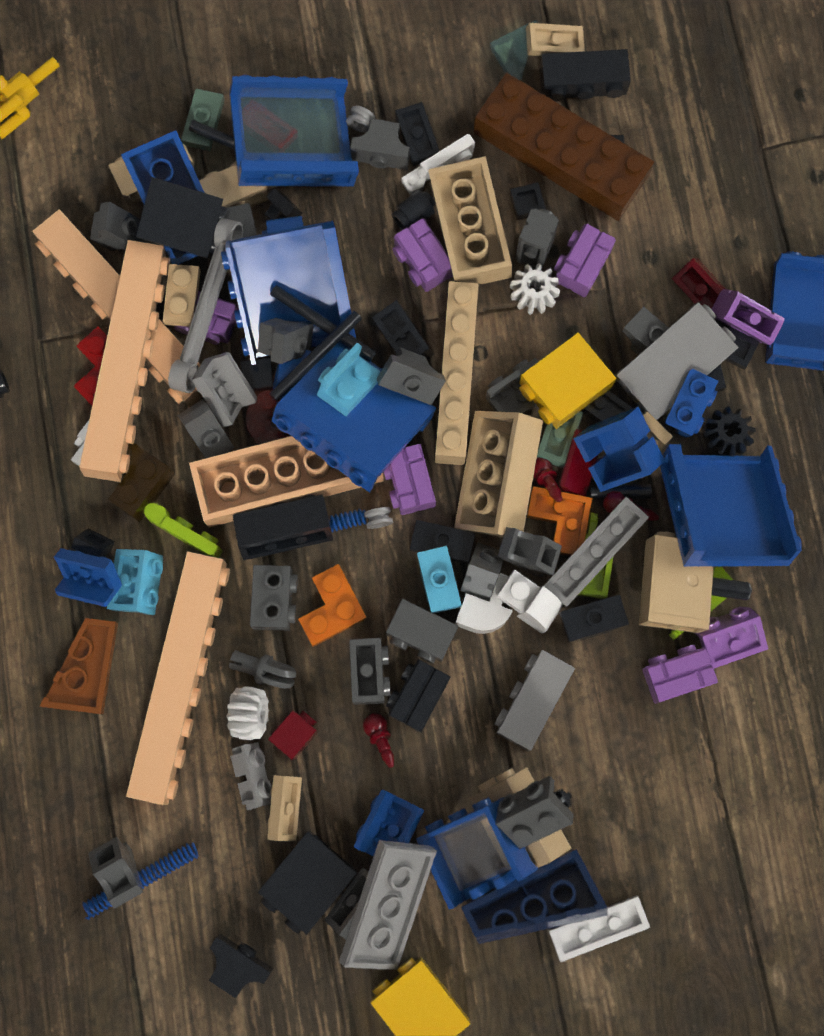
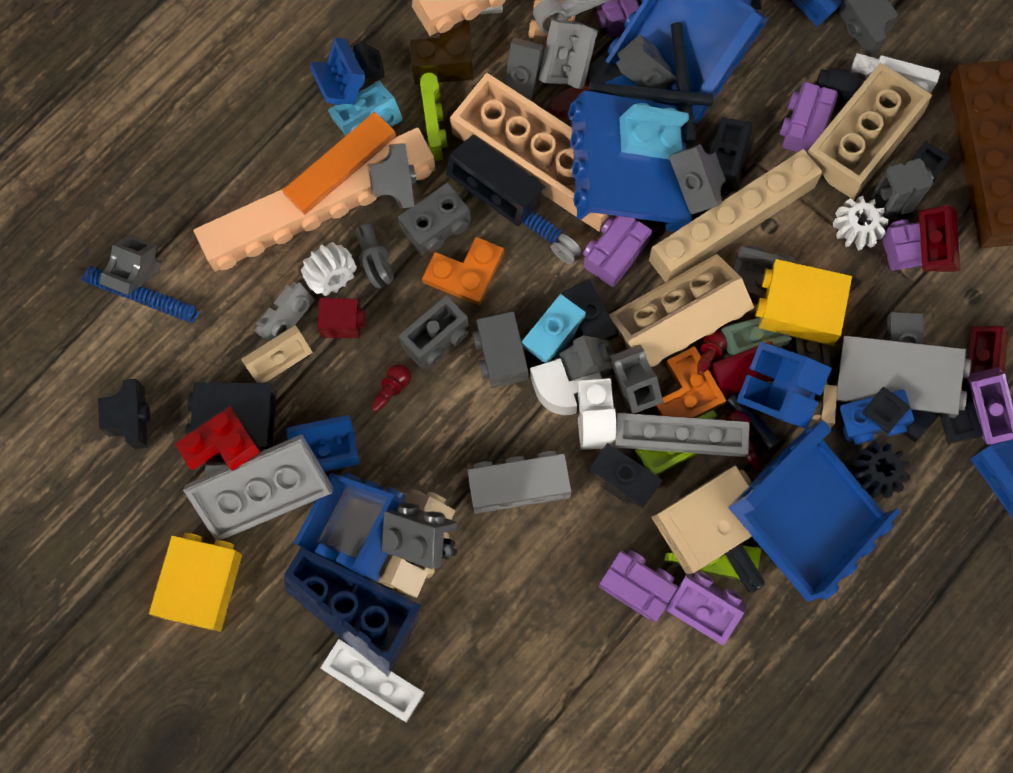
camera: 55 degrees right, 5 degrees down
dark orange wing [39,618,118,715] -> none
black brick [386,659,451,733] -> none
black plate [395,102,440,166] -> none
none -> red plate [175,407,260,471]
none -> orange tile [282,111,396,215]
none -> dark grey brick [367,143,416,208]
none -> black tile [861,386,911,434]
none -> dark red slope [919,205,961,272]

